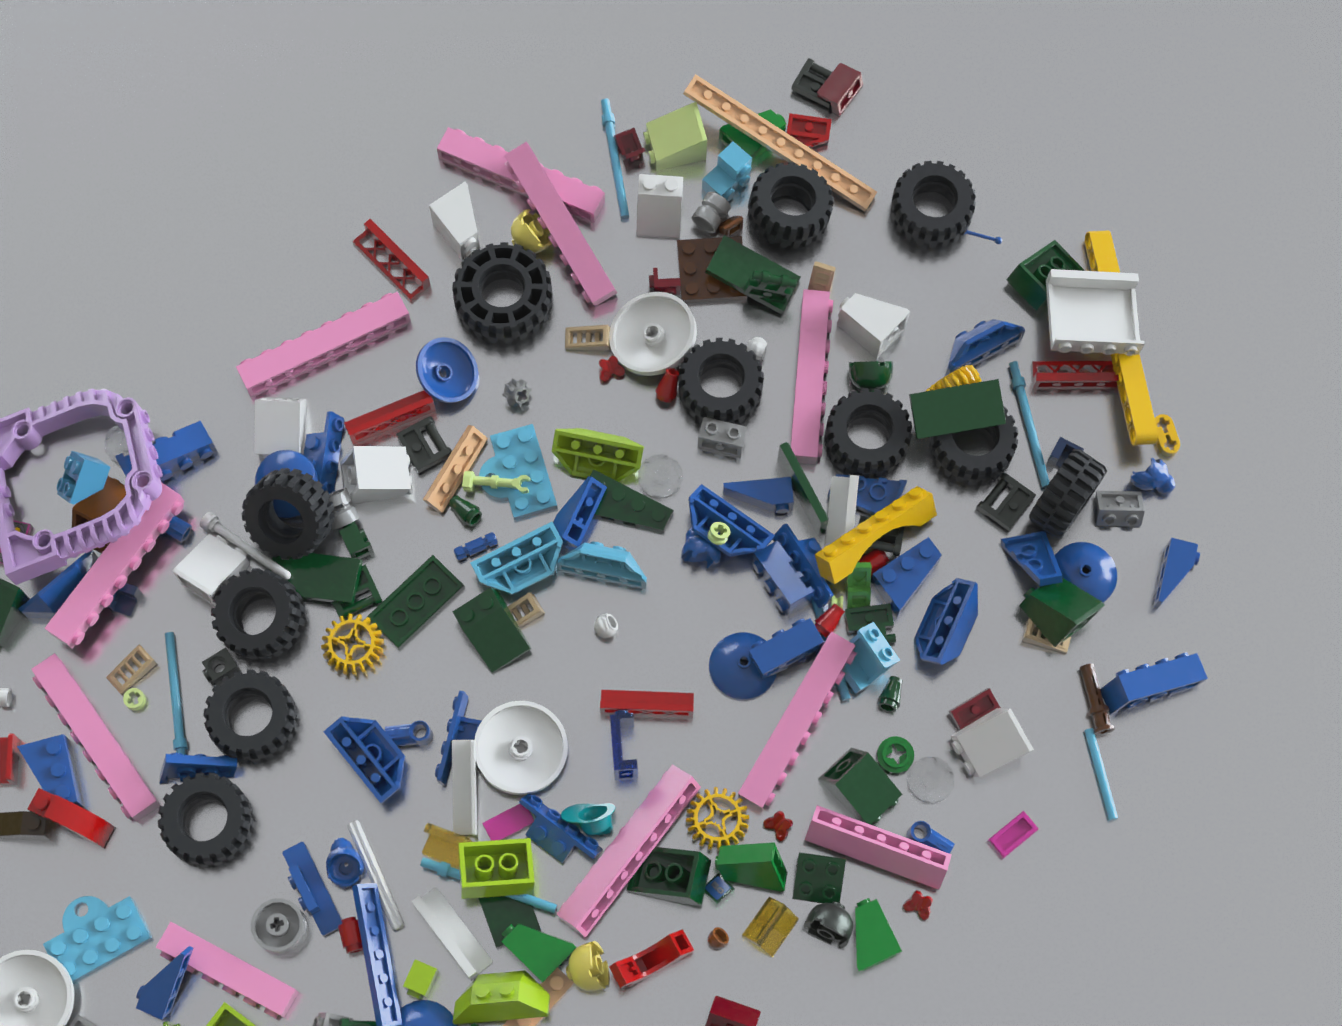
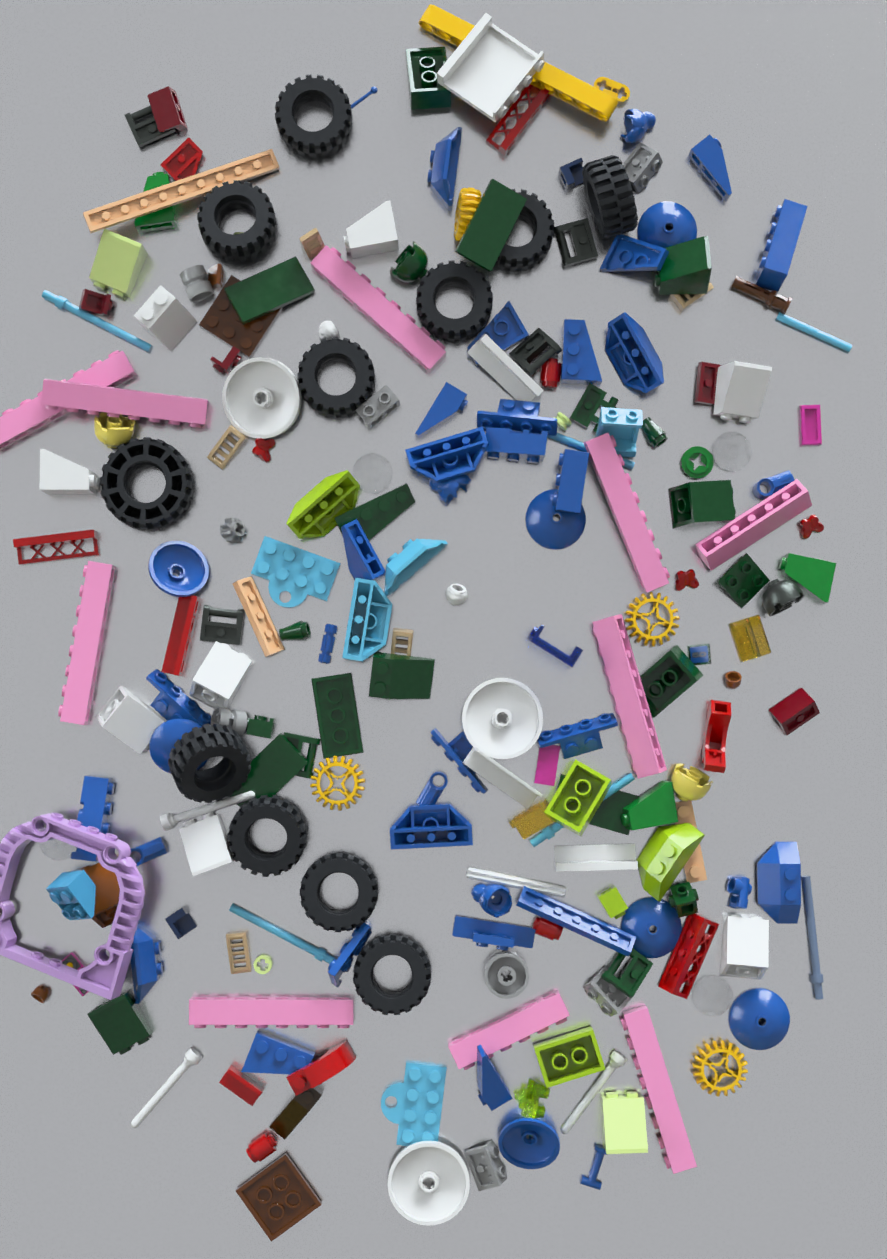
camera: 55 degrees left, 15 degrees up
bright pink brick [45,482,185,649] -> none
pearl dark grey brick [202,647,241,686] -> none
yellowish green piece [462,471,531,494] -> none
teal piece [561,803,615,835] -> none
red fence [600,690,694,718] -> none
red cone [655,368,679,403] -> none
medium azure brick [702,141,752,201] -> none
yellowish green bush [707,522,730,545] -> none
green slope [715,842,788,891] -> none
dark green plate [743,270,797,303] -> none
dark green tile [777,442,829,536] -> none
red cone [814,603,845,639] -> none
yellow arch [815,486,937,584] -> none
bright green slope [847,562,872,609] -> none
medium azure bar [1009,361,1050,488] -> none

